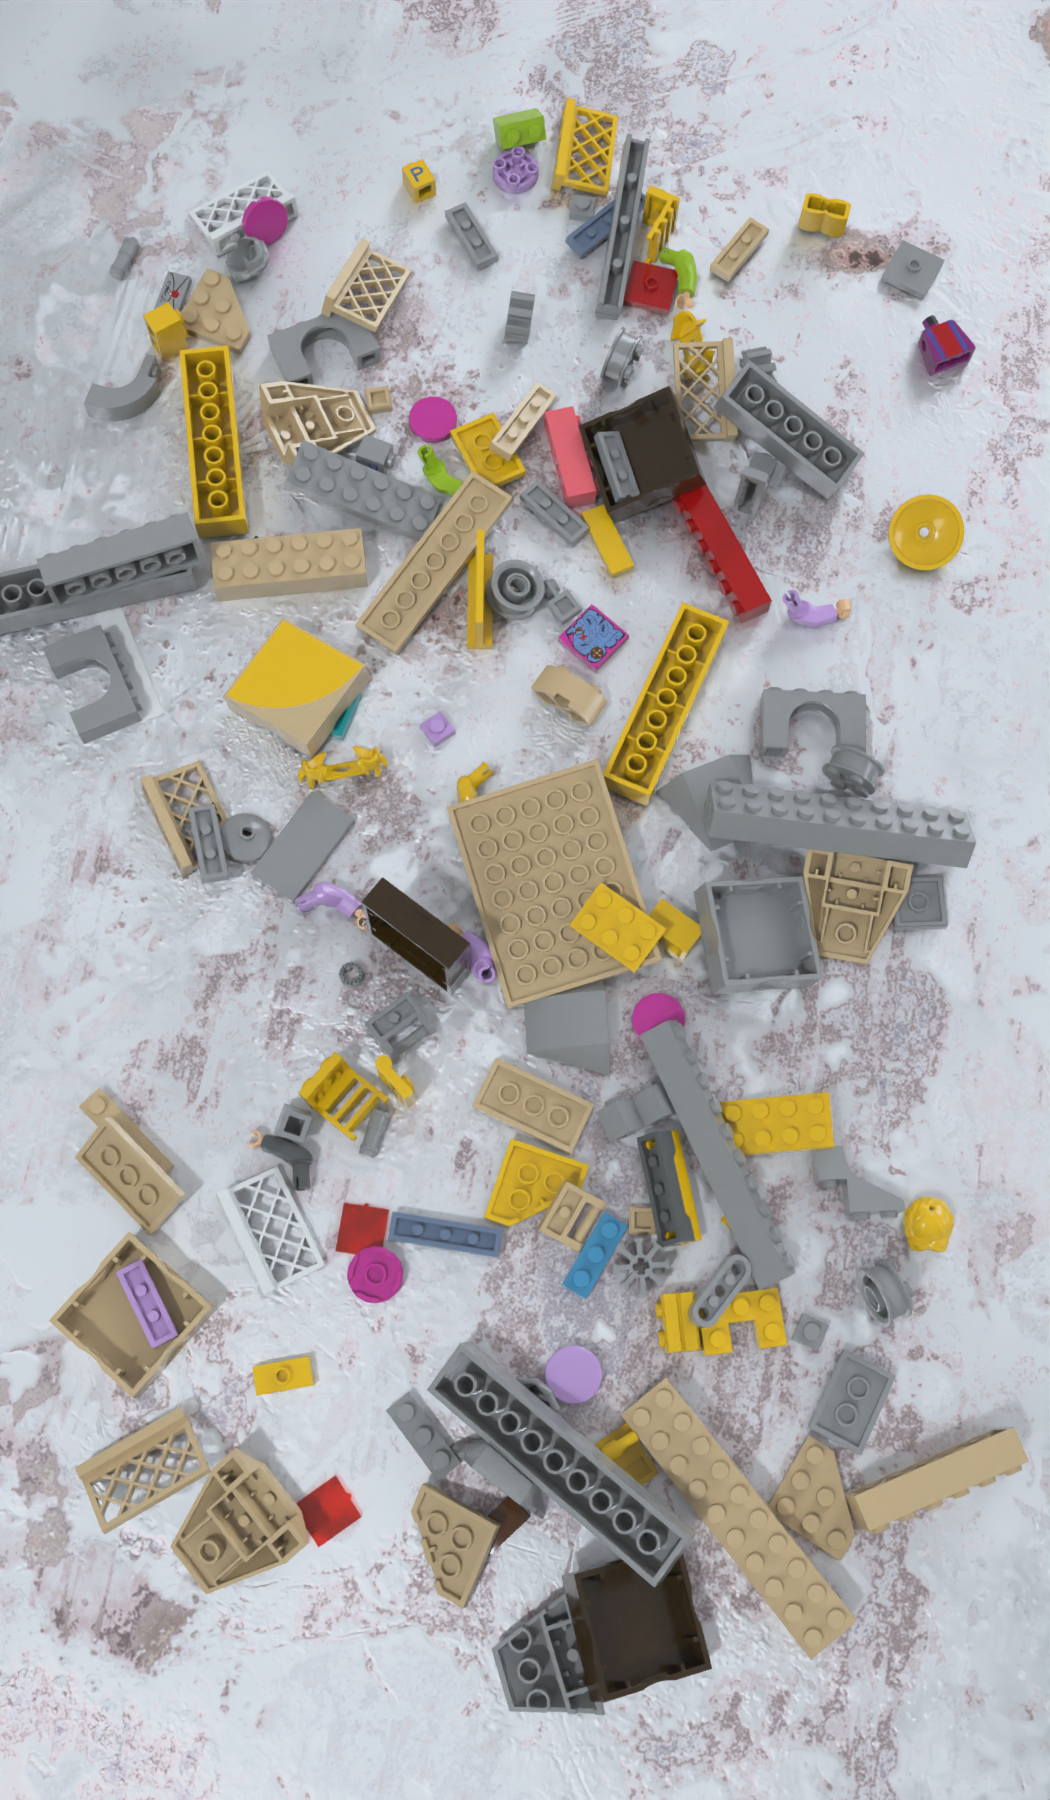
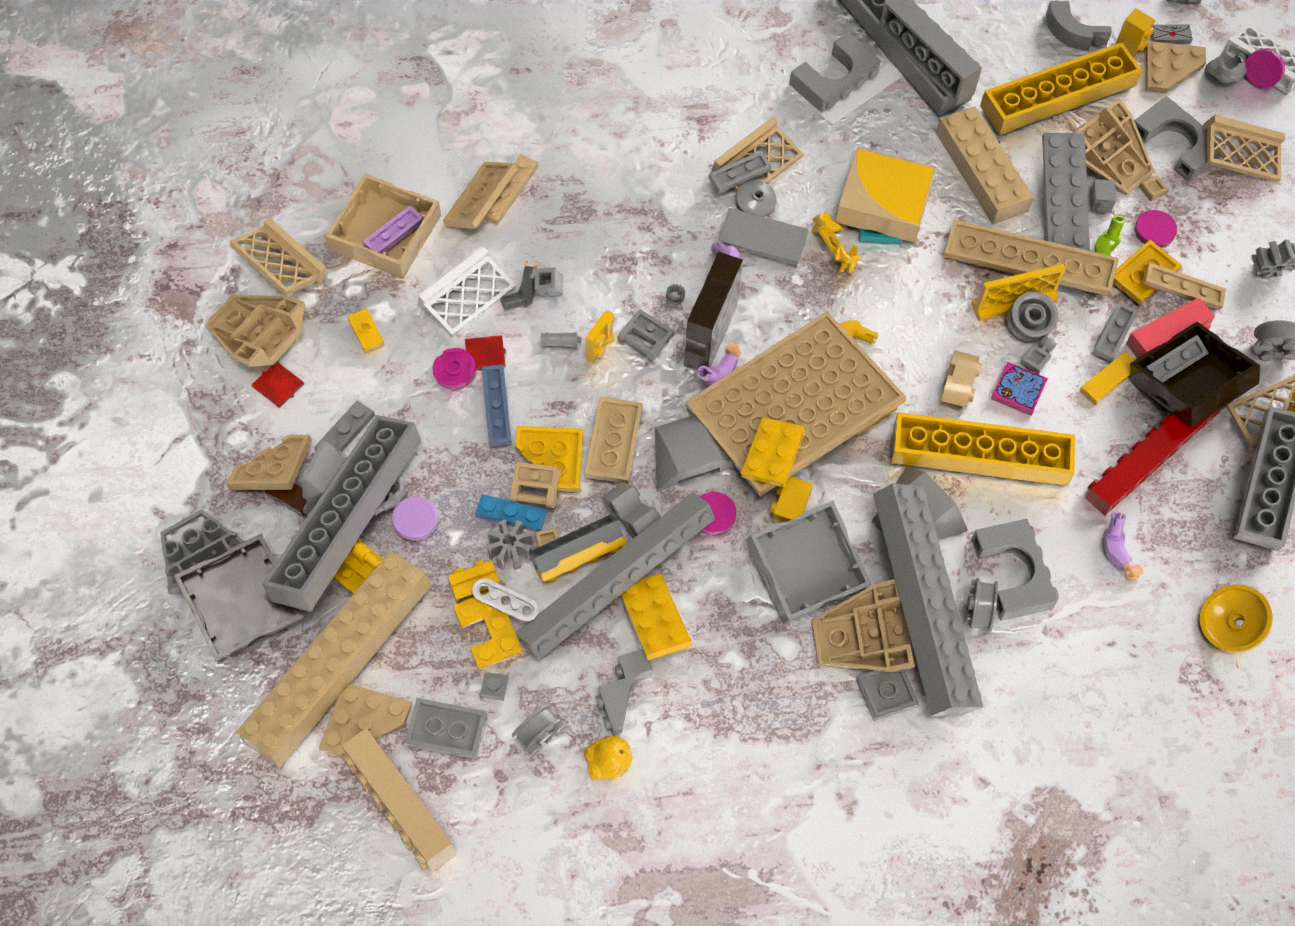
camera: 75 degrees right, 10 degrees down
yellow plate [298,1052,390,1142] -> none
lavender plate [420,711,456,747] -> none
light grey arch [732,451,778,520] -> none

